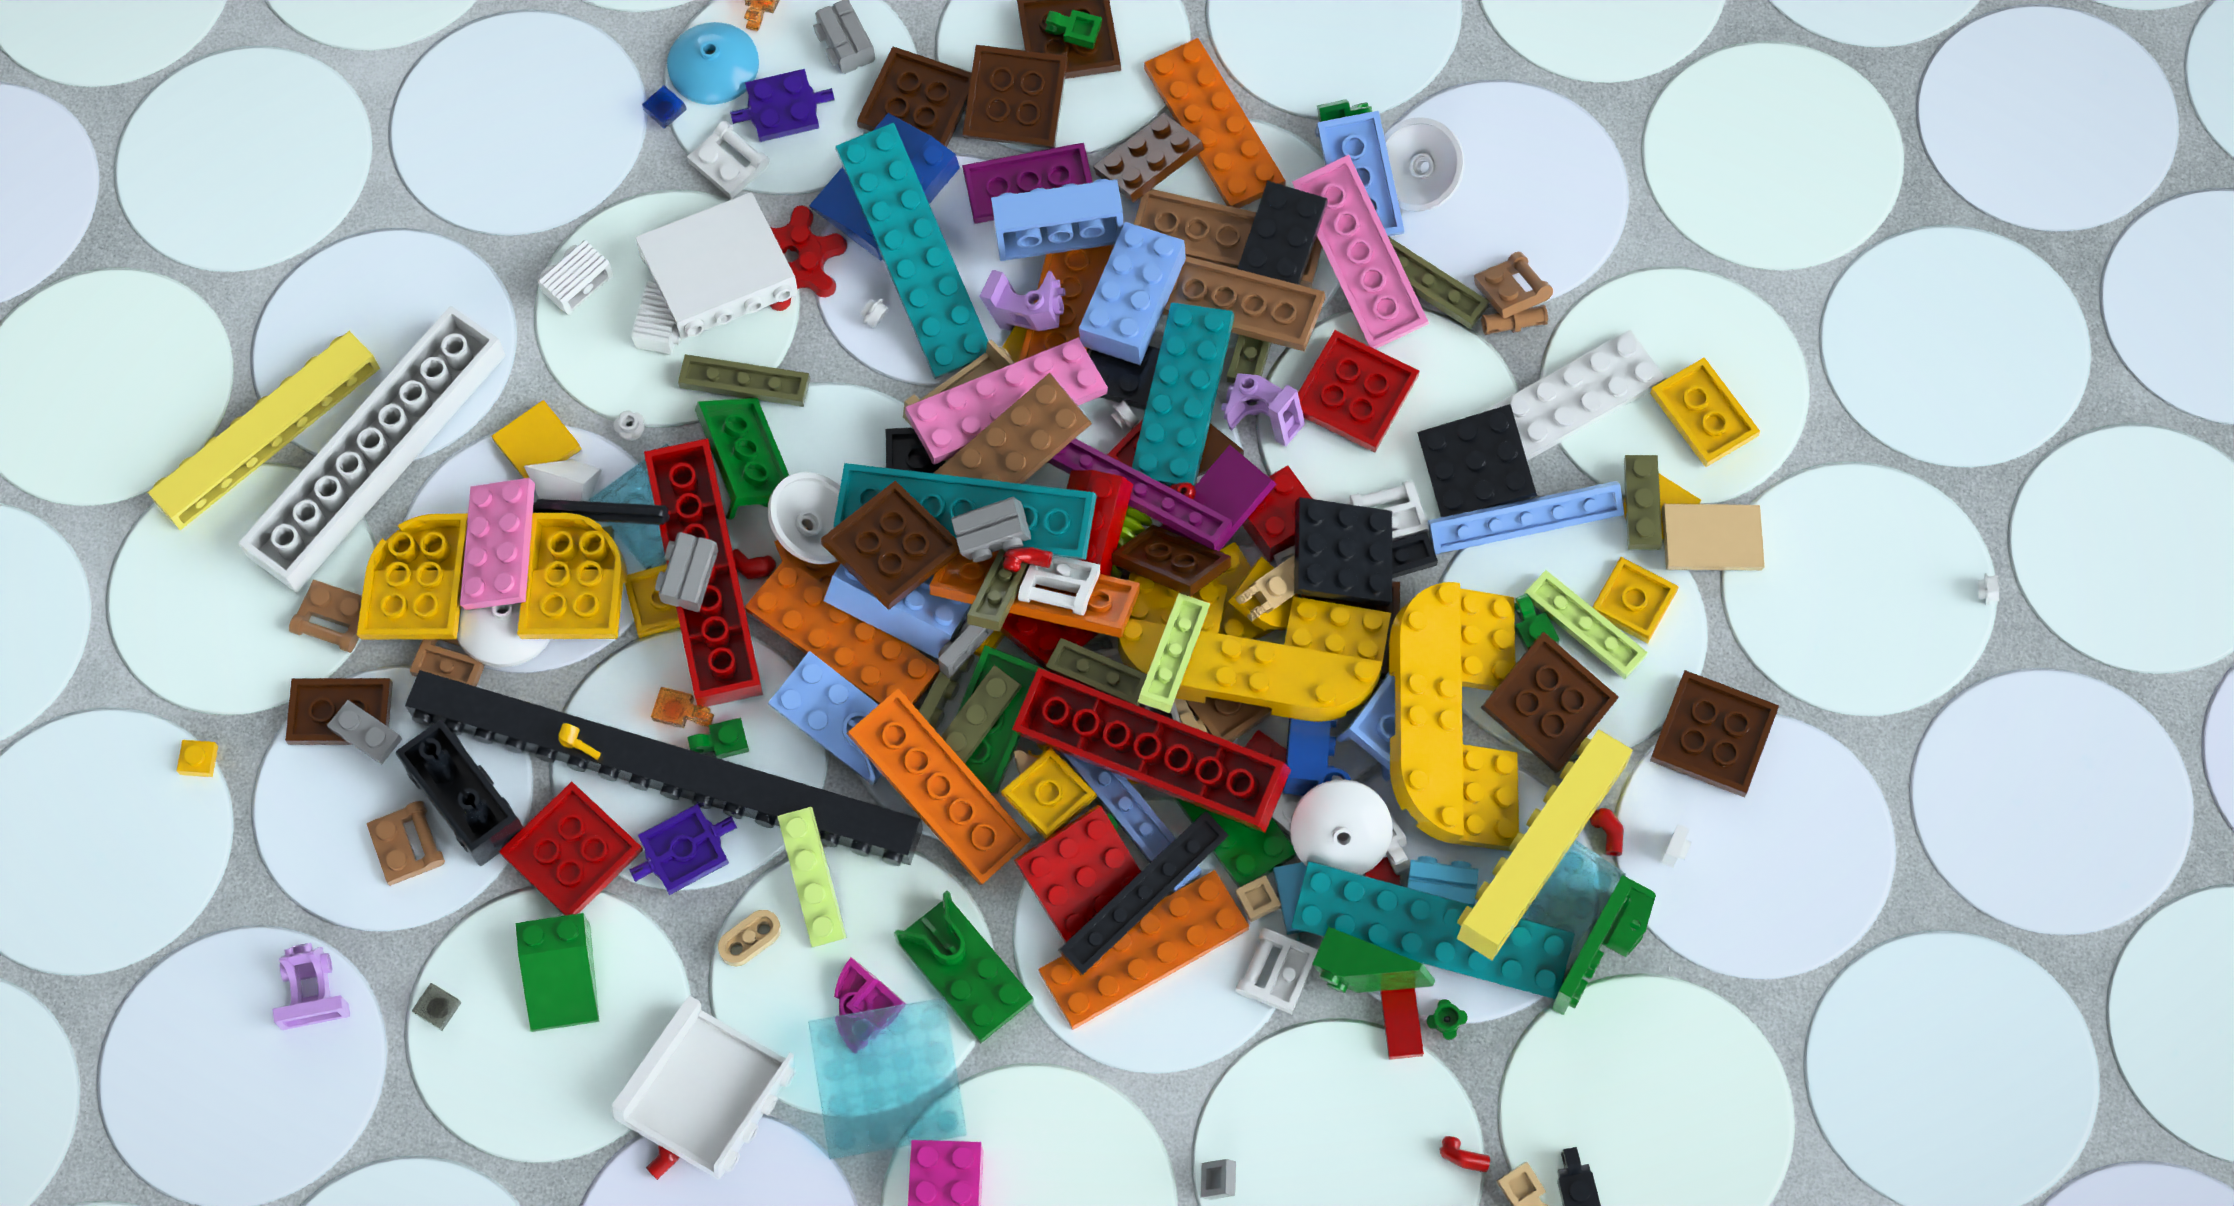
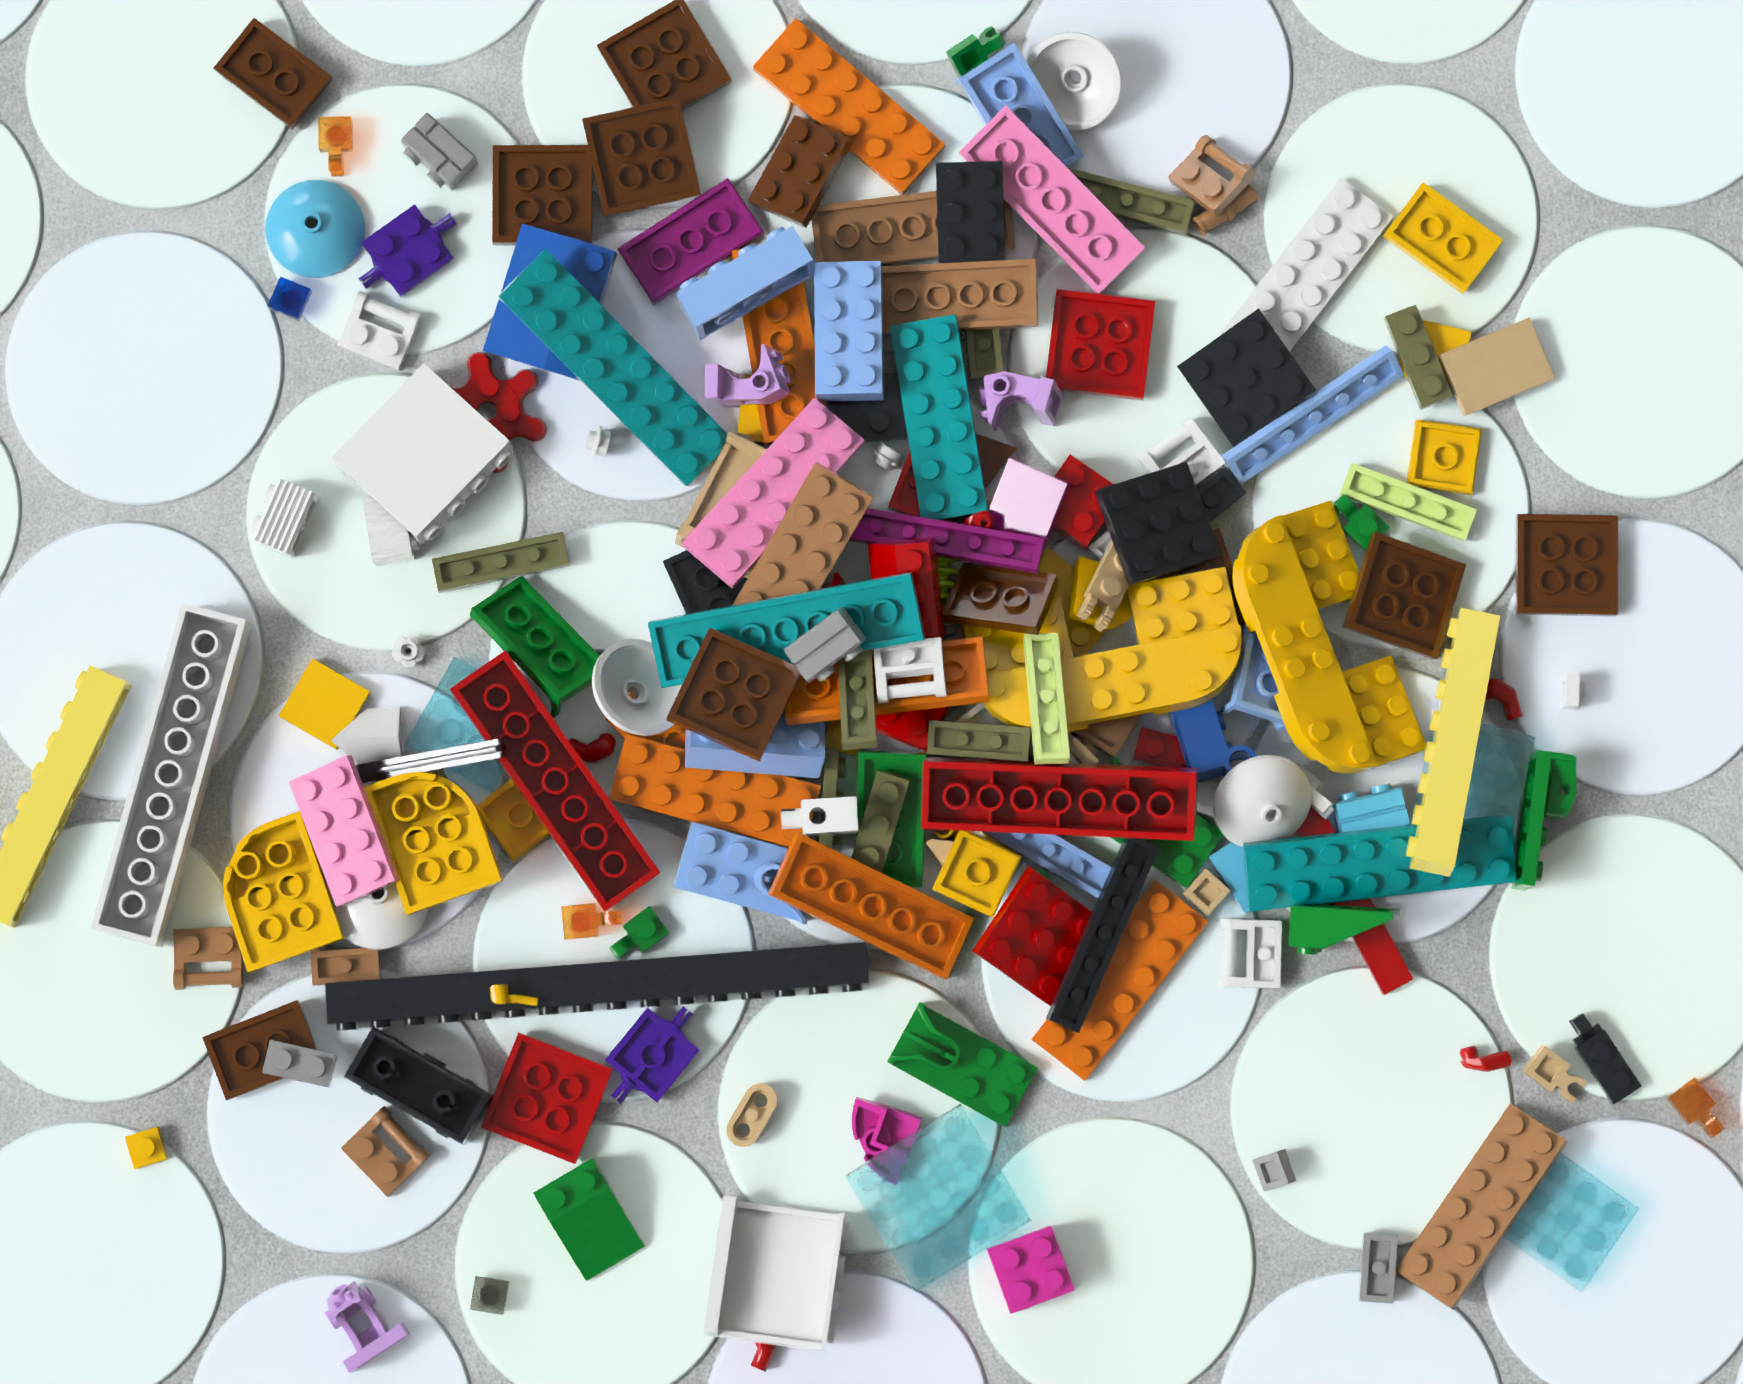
camera: 25 degrees left, 15 degrees up
light grey brick [655,532,718,612] -> none
yellowish green plate [777,807,847,947] -> none
light grey plate [938,622,994,678] -> none
red arm [1003,547,1053,572] -> none
green plate [1045,10,1102,49] -> none
green plate [1426,999,1468,1040] -> none
none -> white torso [781,796,858,836]

